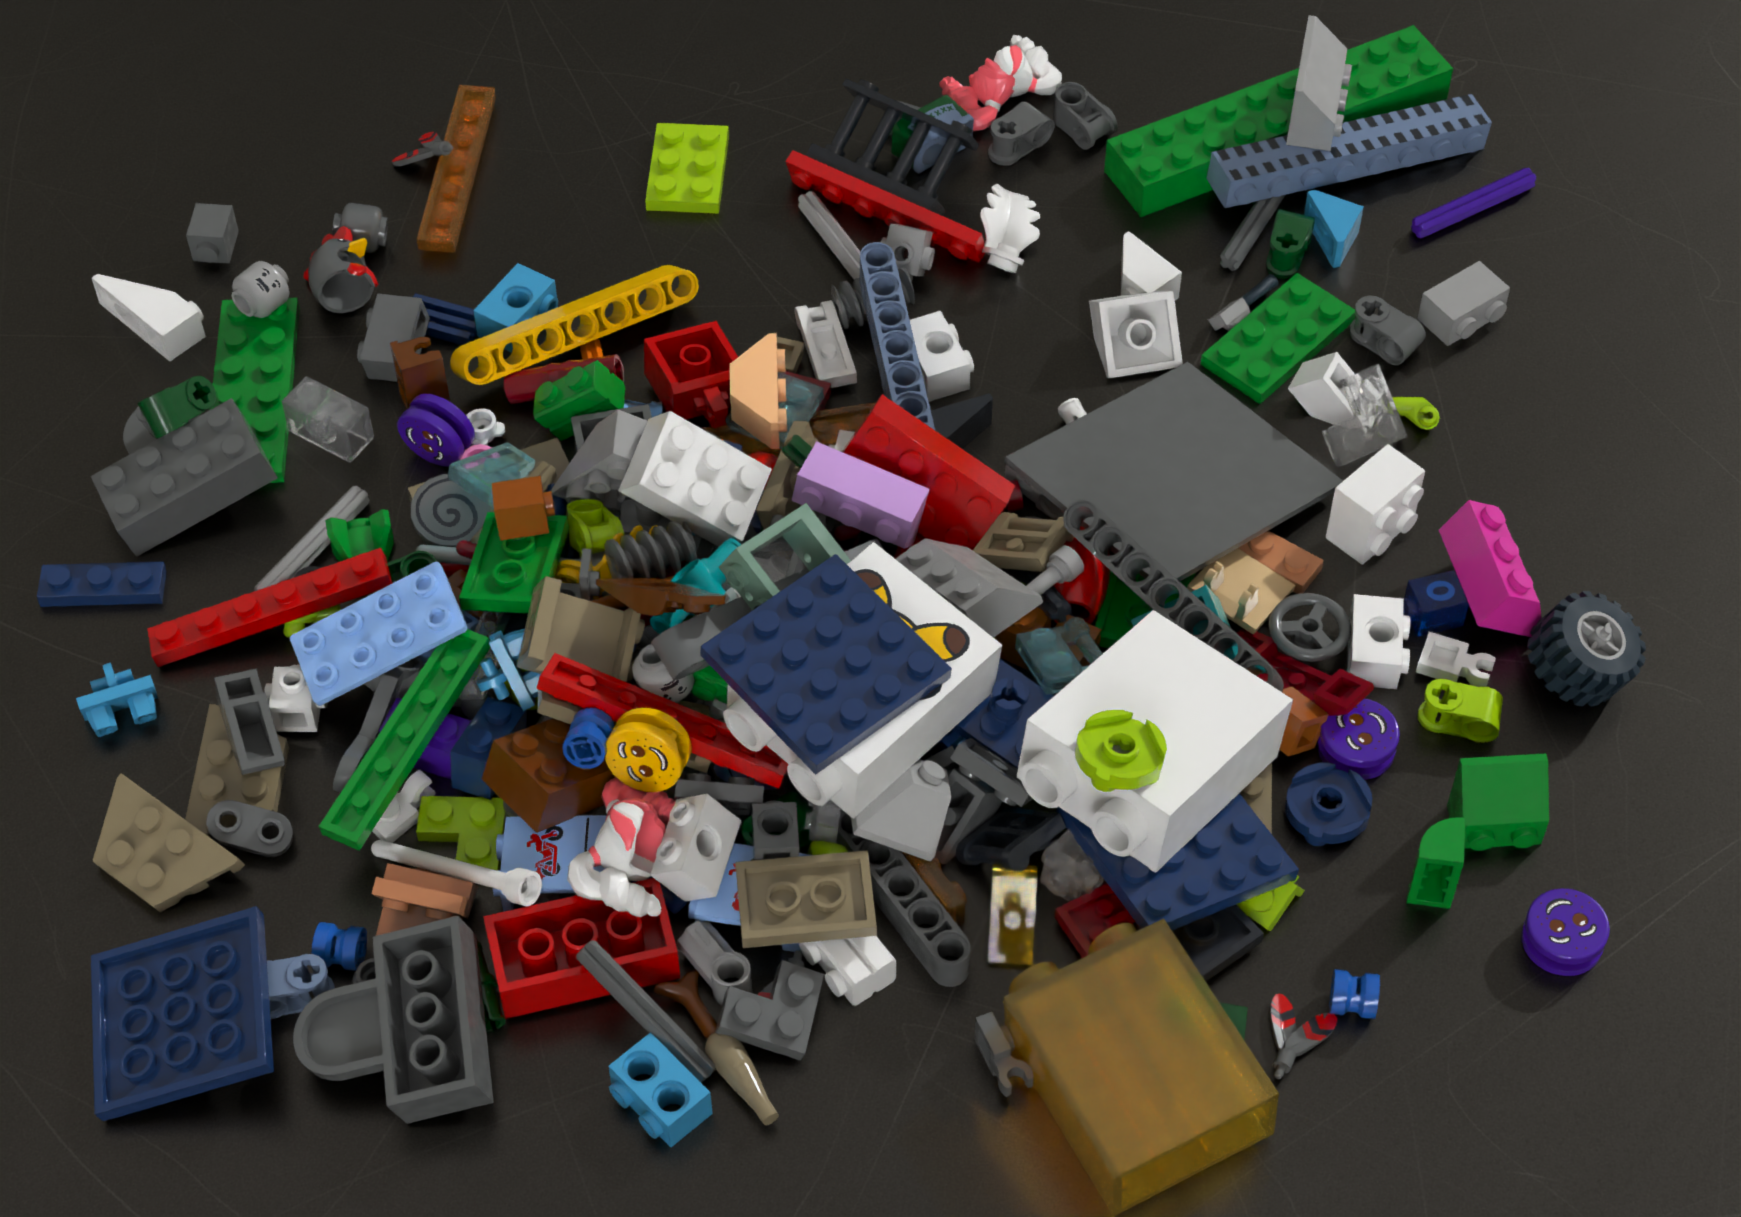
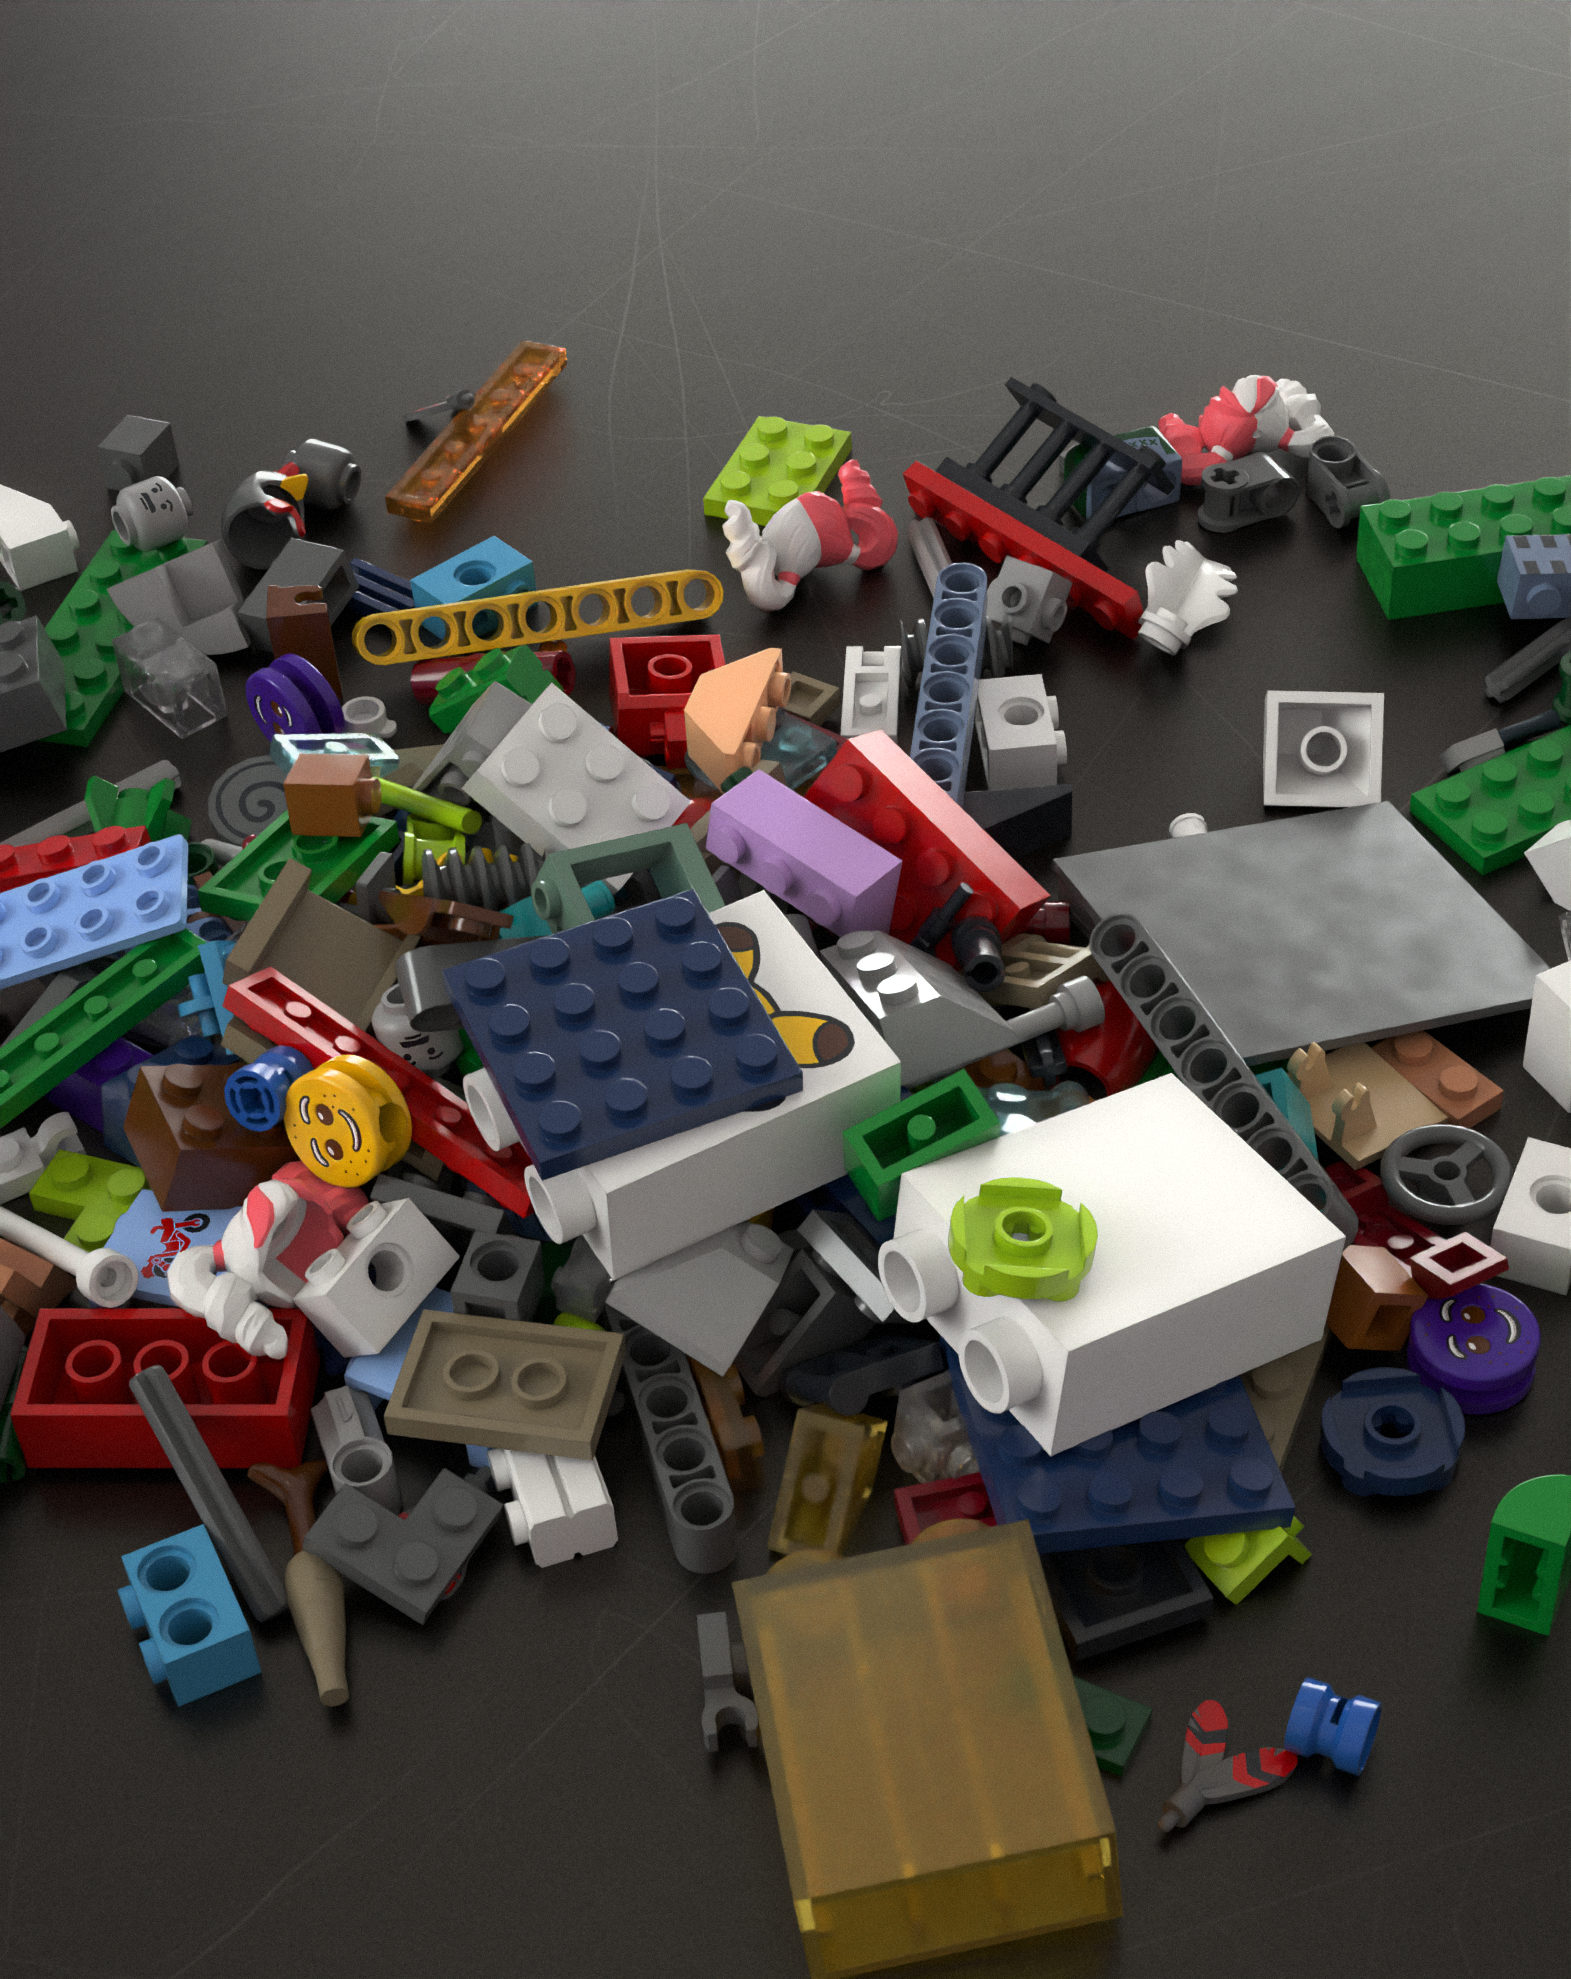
camera: 20 degrees right, 10 degrees down
white slope [1121,231,1182,300] -> none
none -> light grey brick [107,539,251,655]
none -> lime bar [372,776,482,834]
none -> hair [722,460,899,612]
none -> green brick [843,1069,1000,1222]
none -> black hand [909,882,974,958]
none -> black pin [951,916,1005,992]

